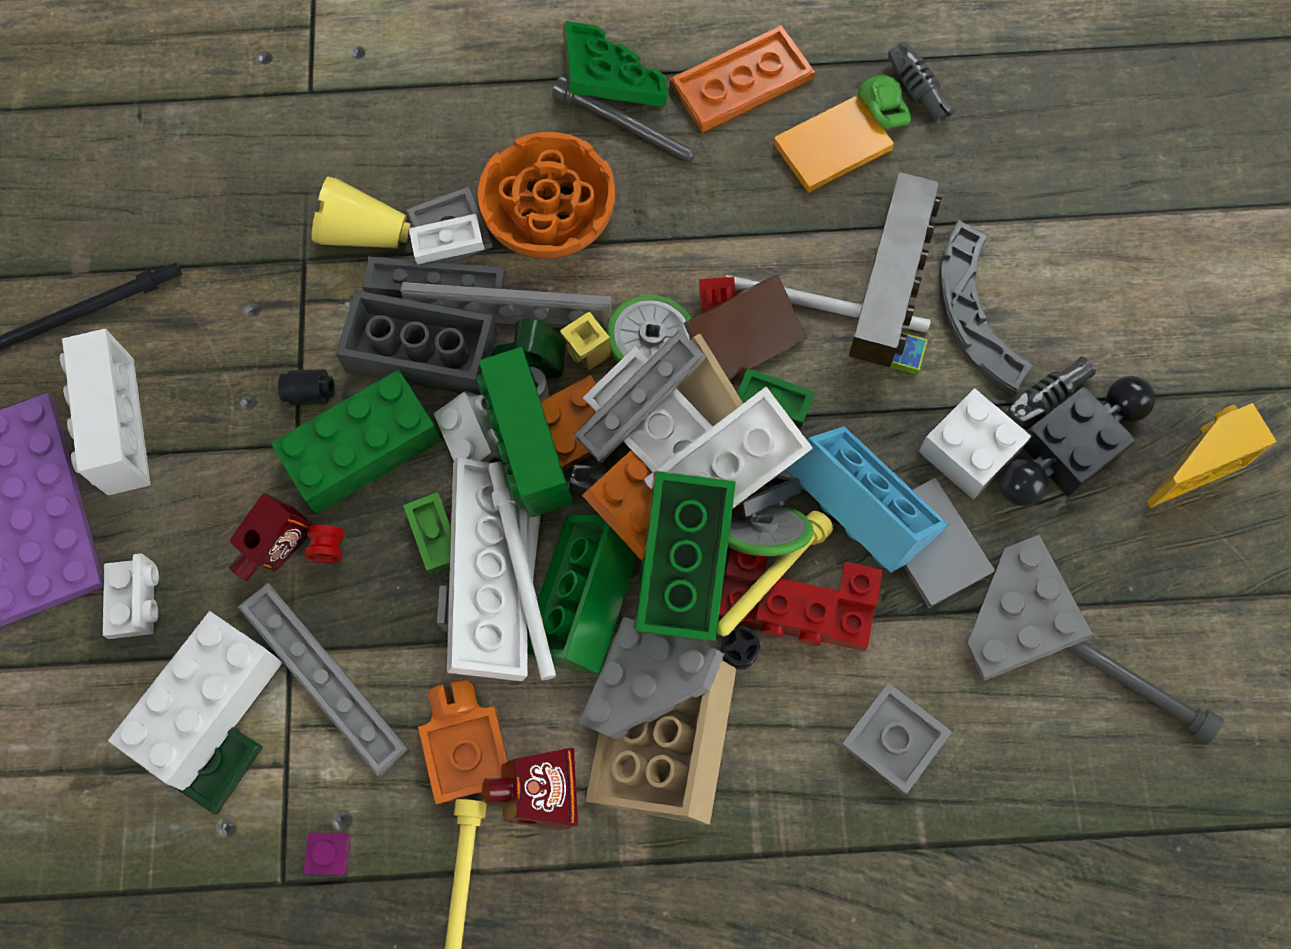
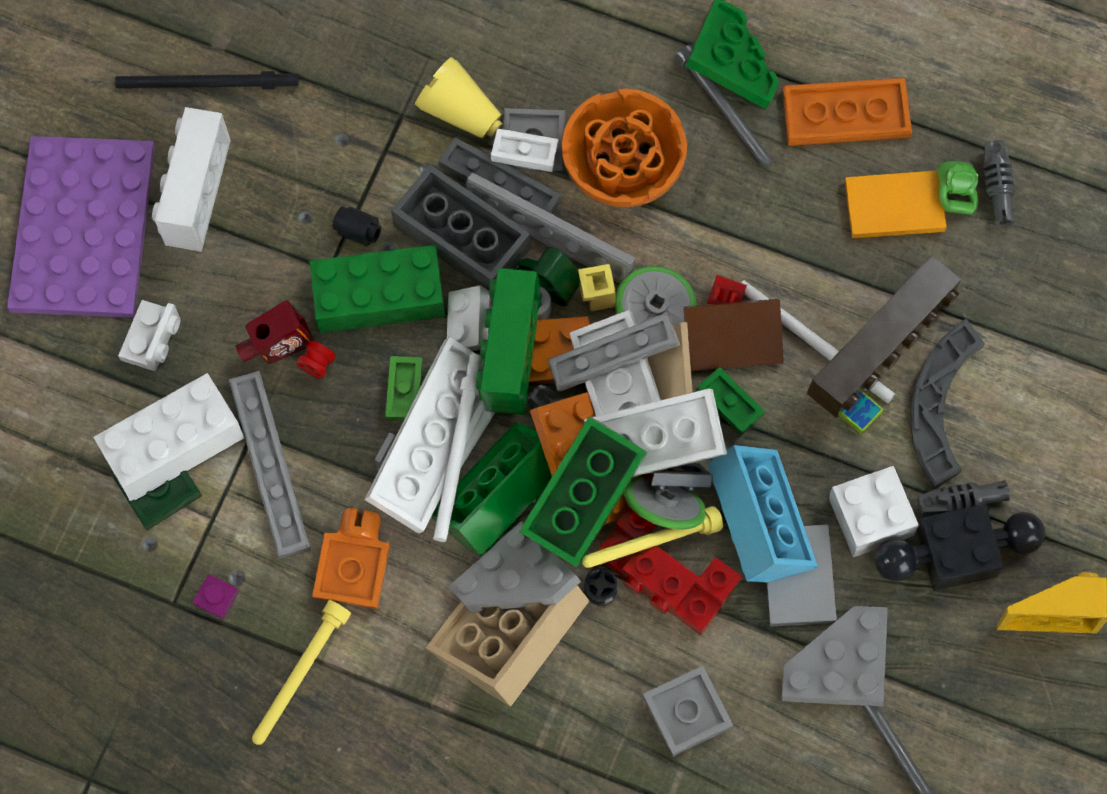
camera: 25 degrees right, 0 degrees up
dark red torso [482,748,578,830] -> none

